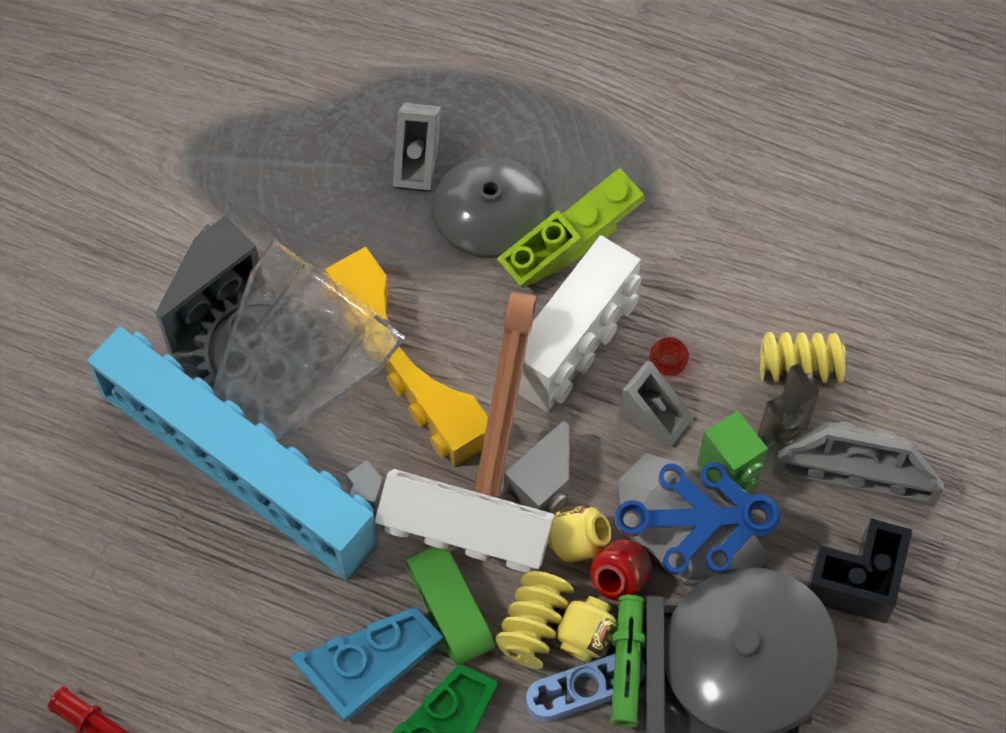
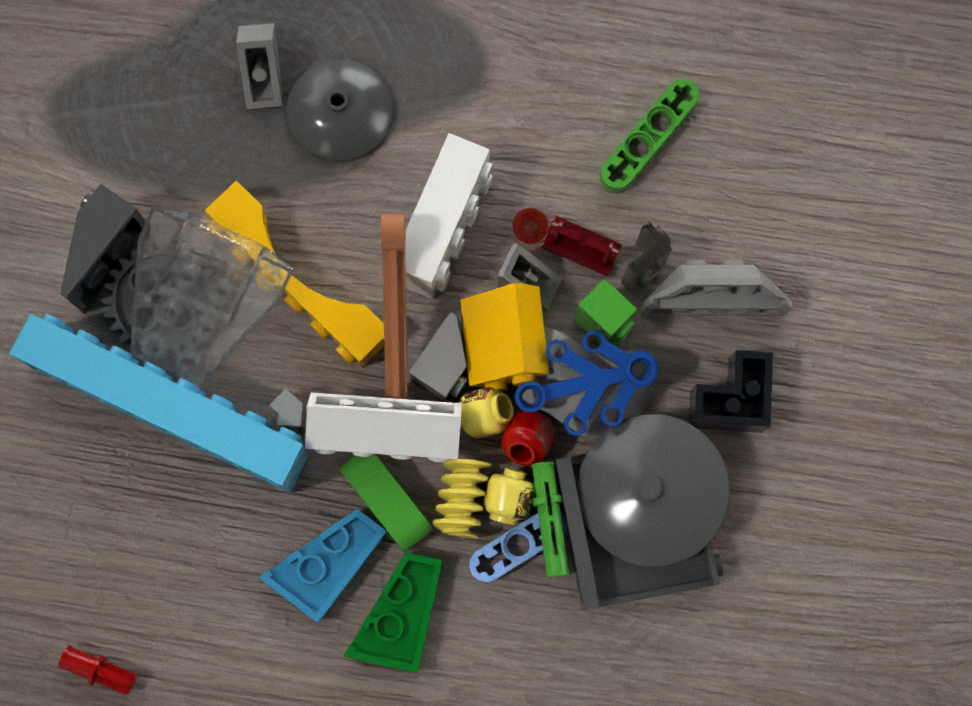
camera: 15 degrees left, 15 degrees up
lime slope [497,168,645,288] -> none
light yellow piece [760,332,846,384] -> none
none -> yellow brick [460,283,549,392]
none -> dark red hinge [542,216,622,277]
none -> bright green beam [600,79,699,193]

